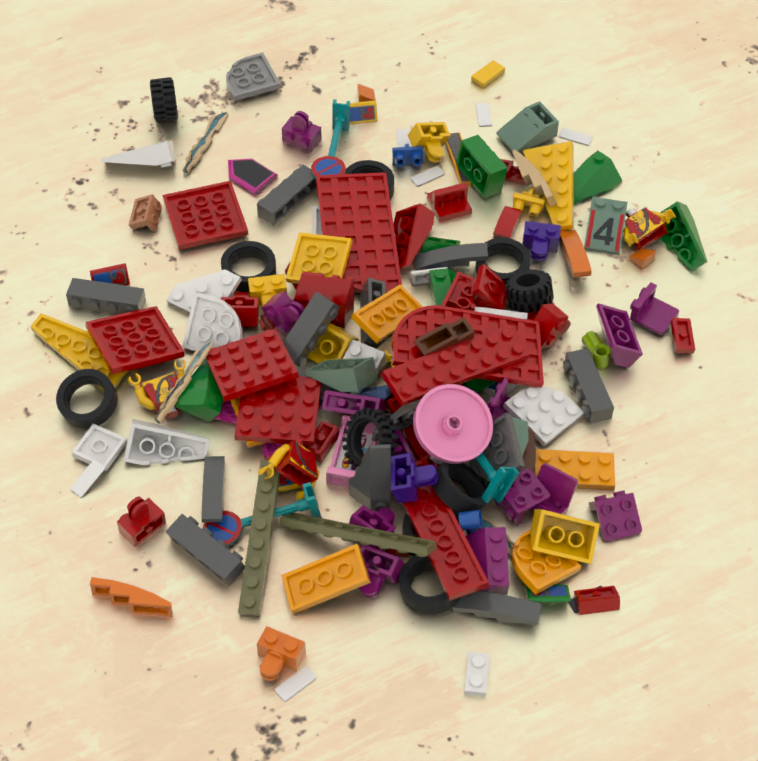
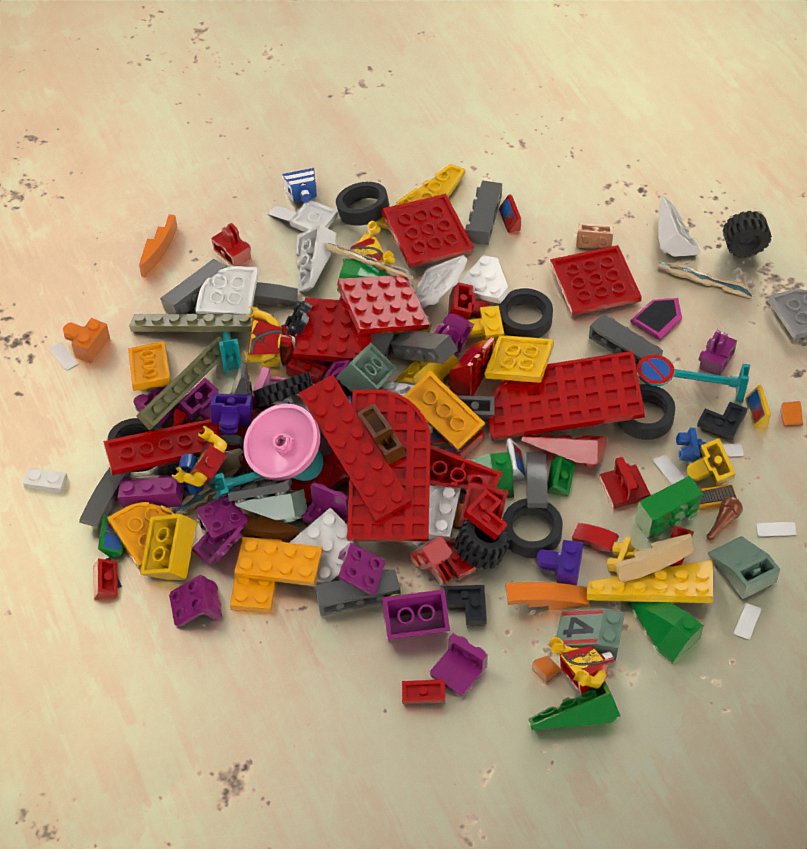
camera: 95 degrees right, 0 degrees up
none -> torso [172,426,227,487]
none -> white plate [195,266,259,314]
none -> light orange plate [234,538,323,586]
none -> blue torso [282,168,317,203]
none -> black plate [285,300,312,338]
none -> magenta bracket [338,543,385,595]
none -> black plate [443,585,487,625]
none -> red plate [463,489,508,540]
none -> black plate [697,402,748,440]
none -> copper piece [706,497,743,540]

